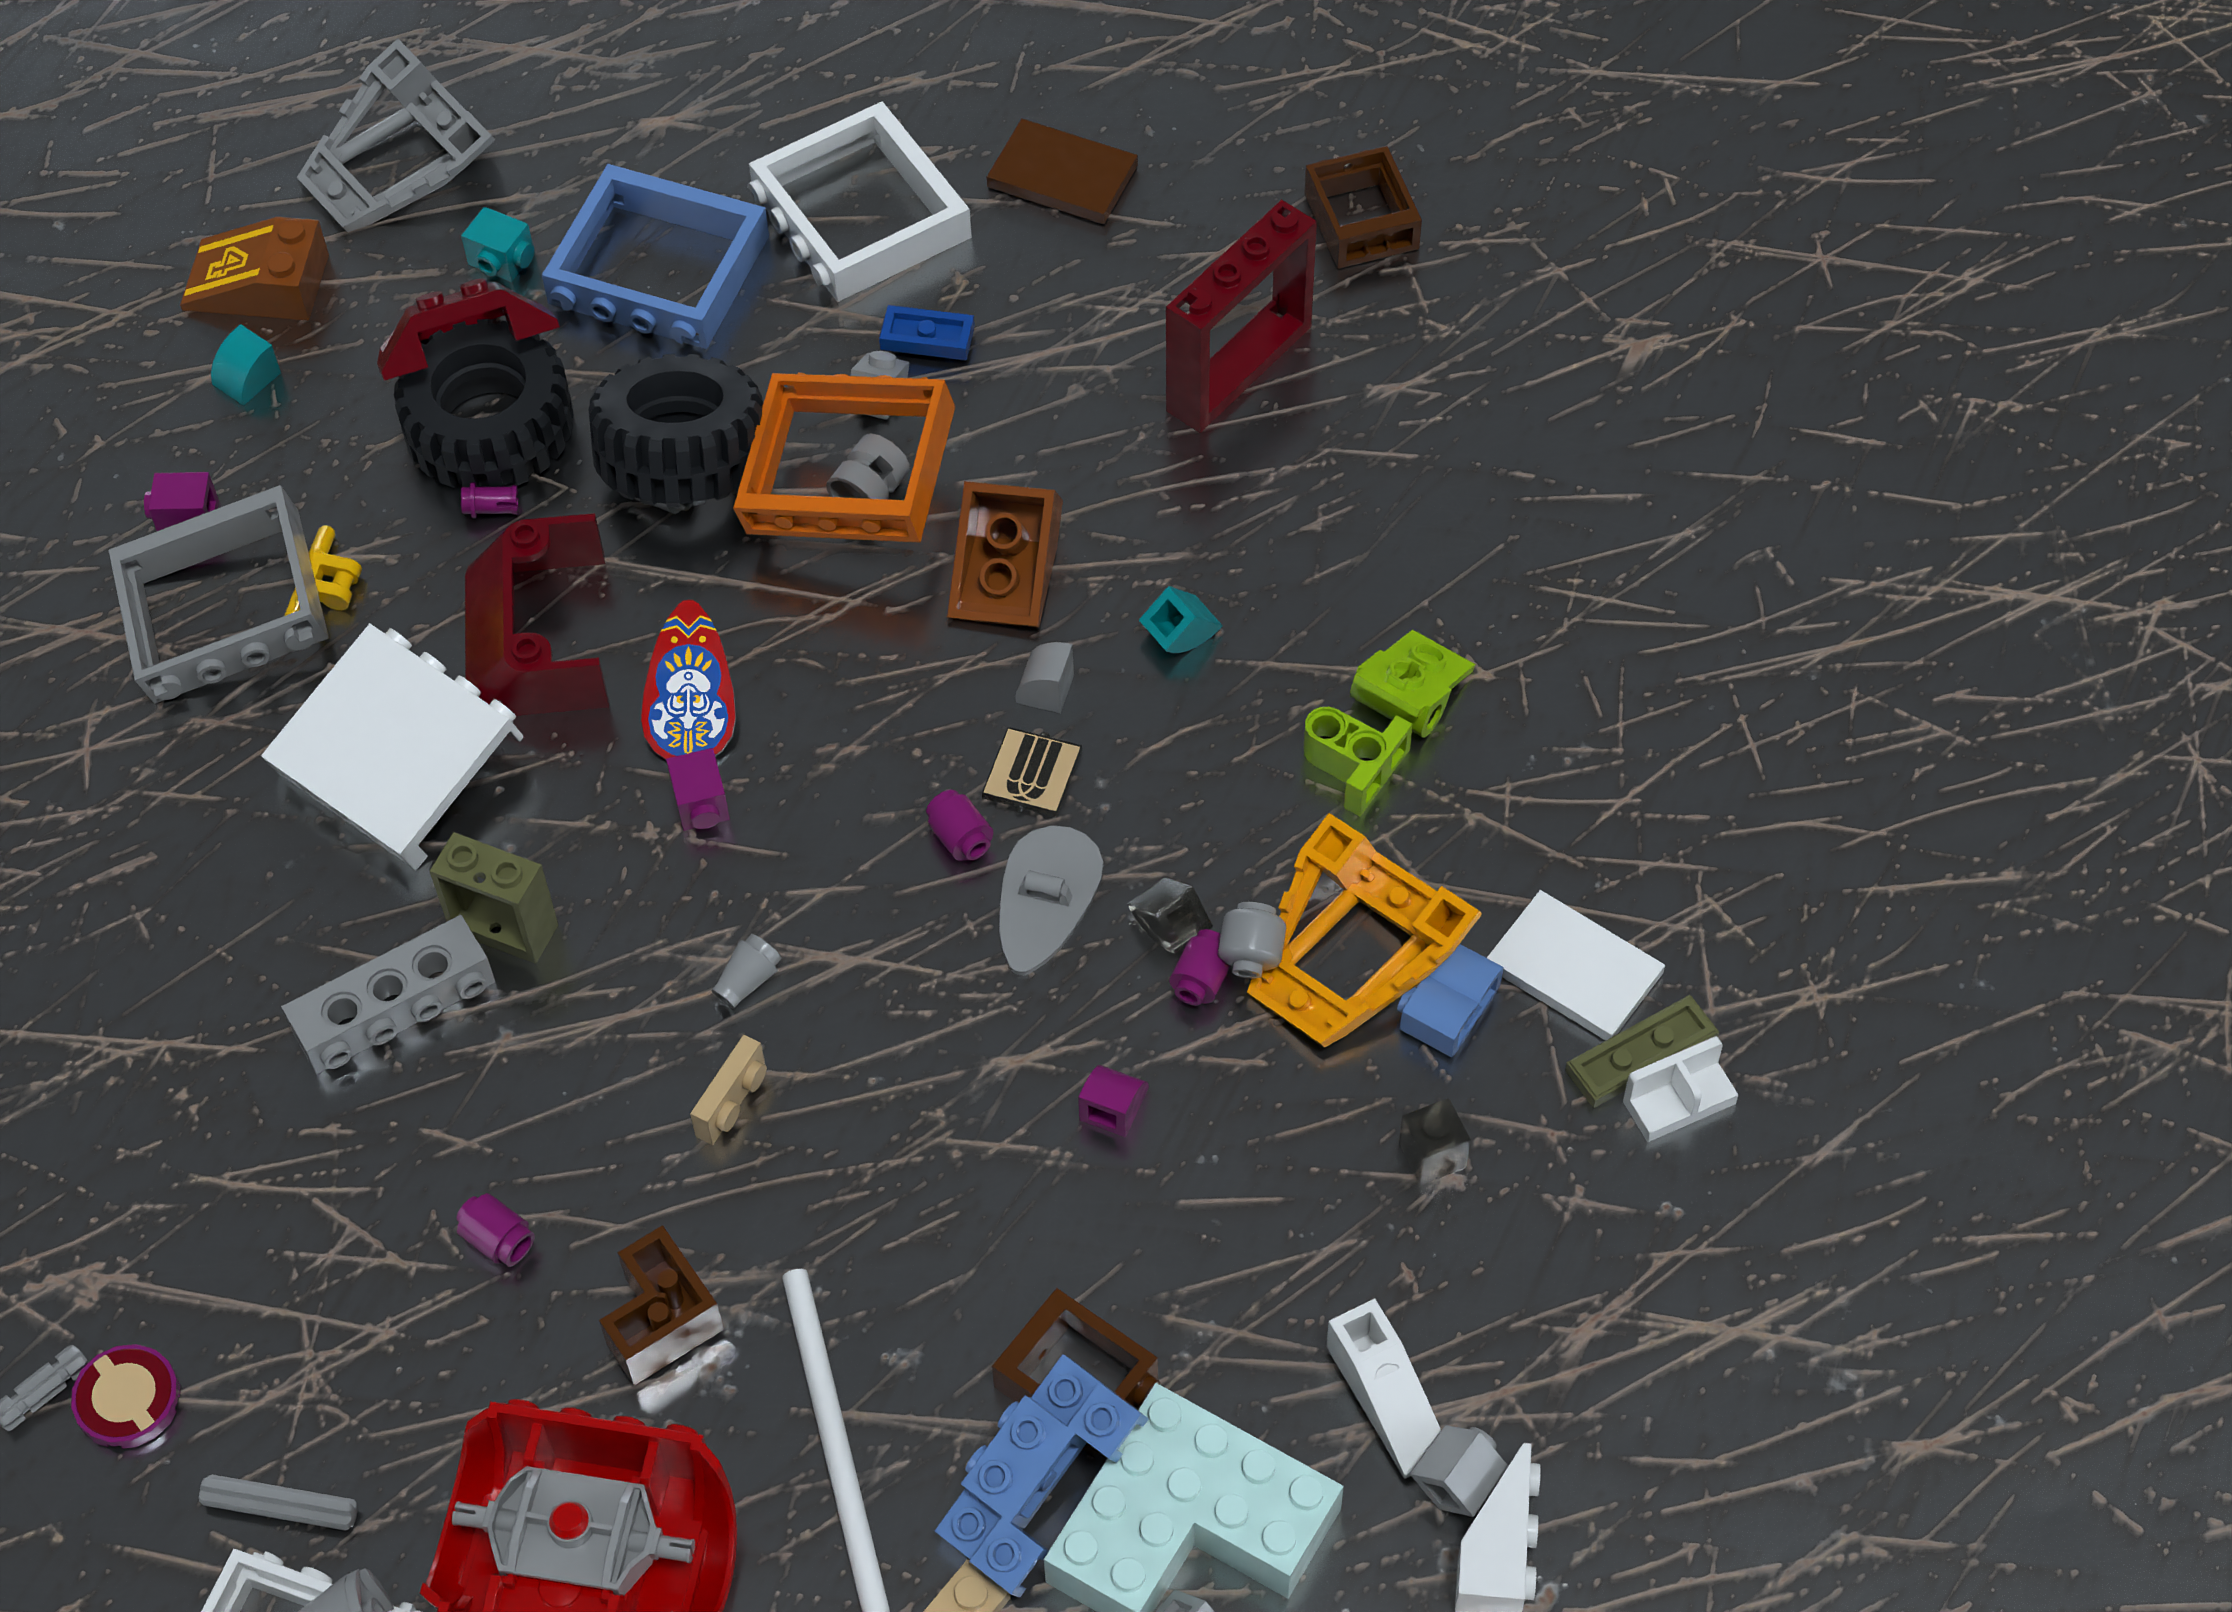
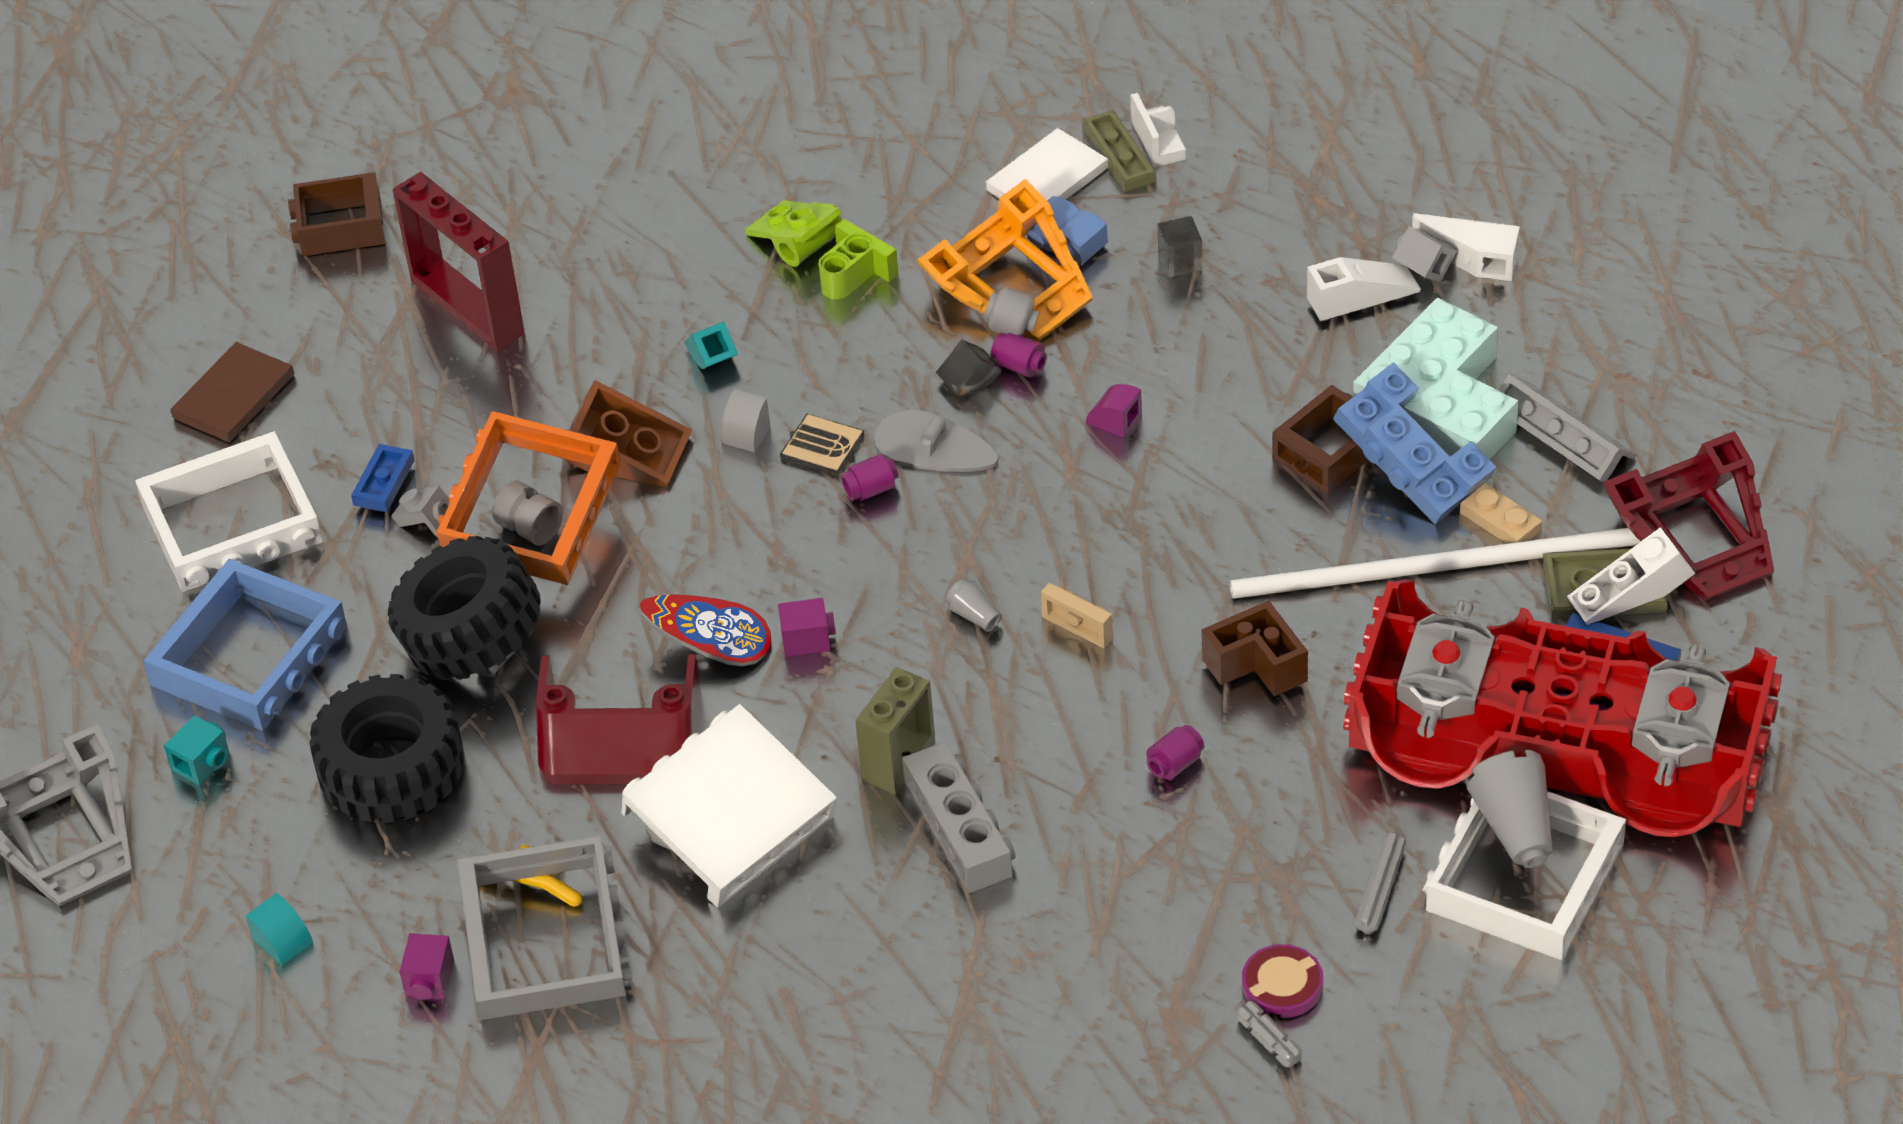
camera: 80 degrees left, 10 degrees down
dark orange slope [180,217,329,321] -> none
dark red windscreen [377,278,560,381] -> none
magenta pin [461,482,518,519] -> none

